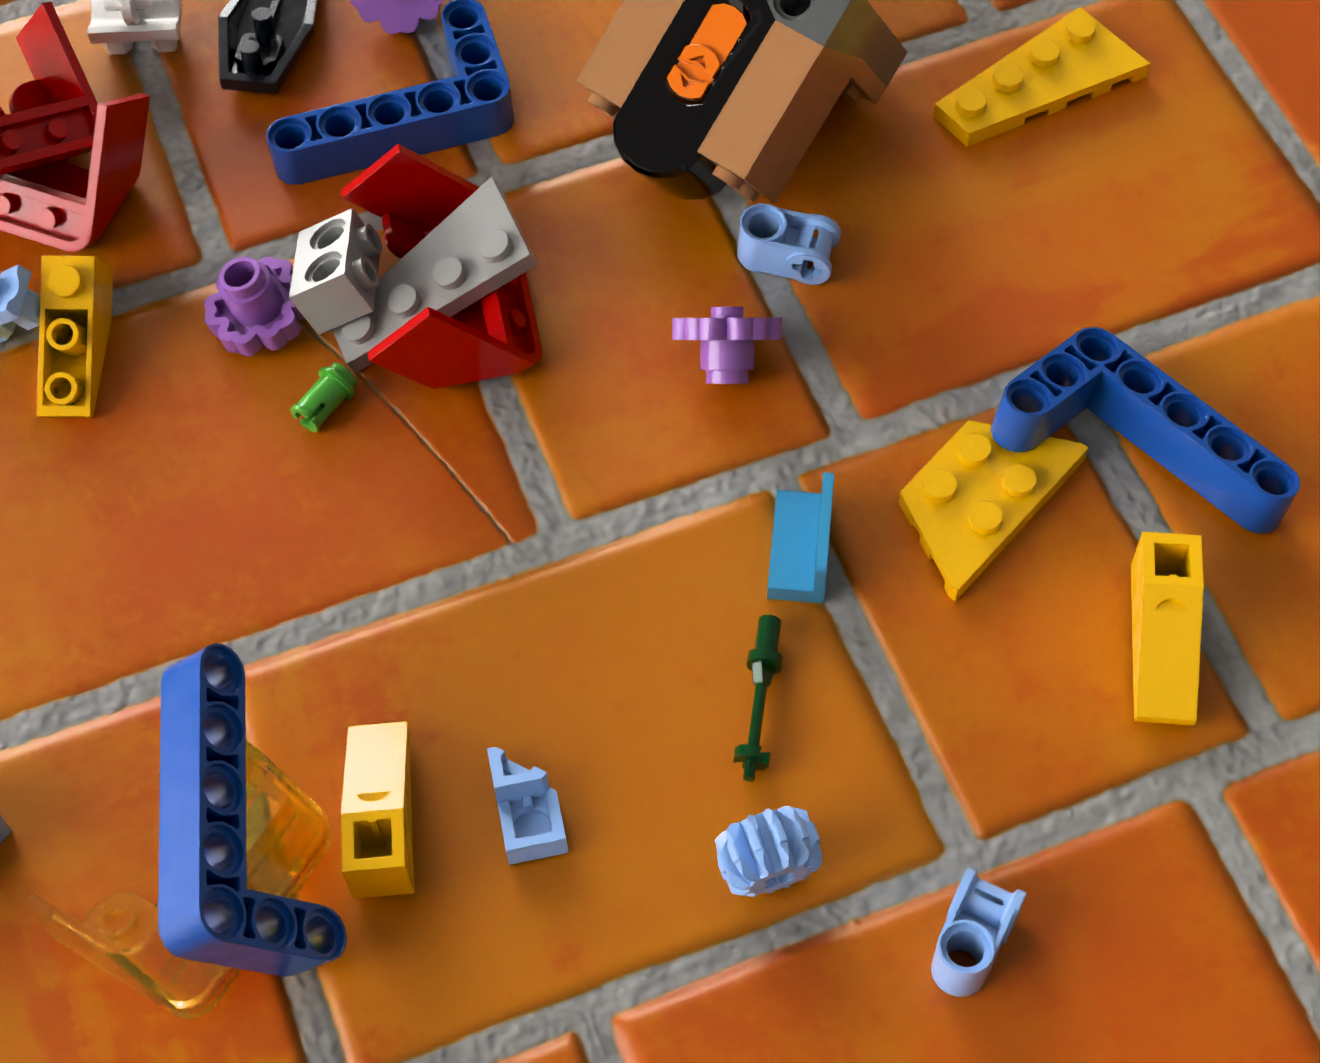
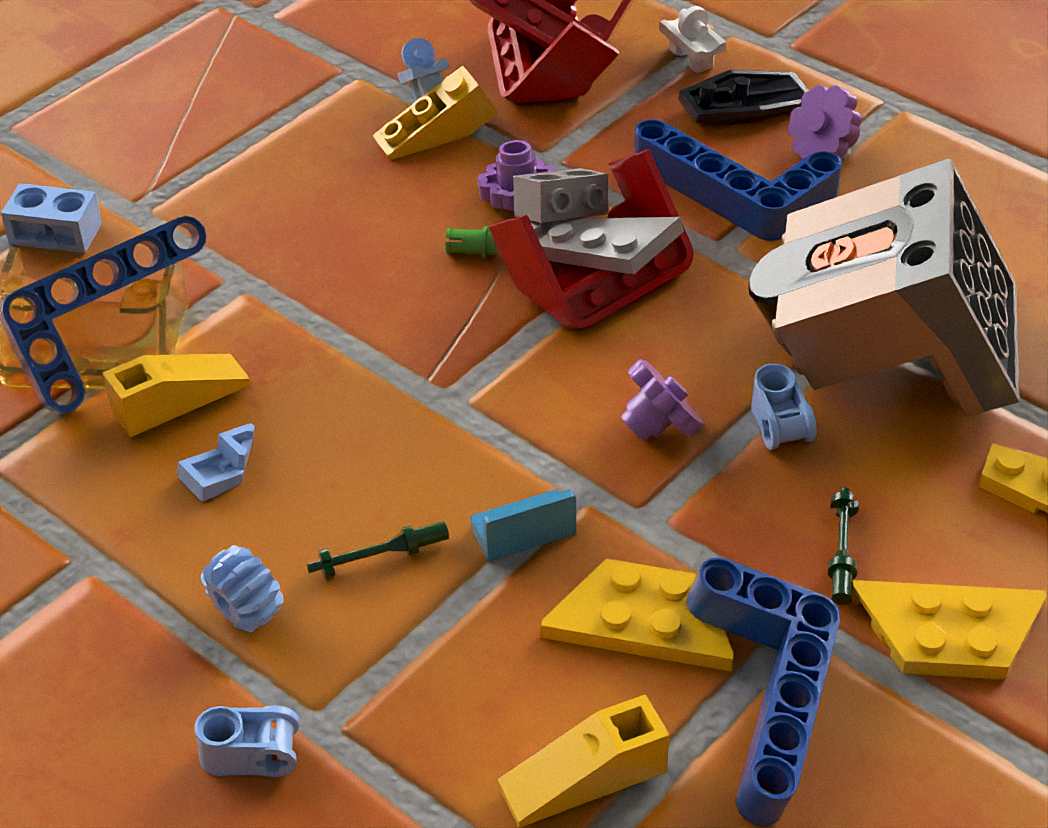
camera: 60 degrees right, 15 degrees down
none -> dark green piece [828,487,859,605]
none -> yellow wing [852,580,1047,680]

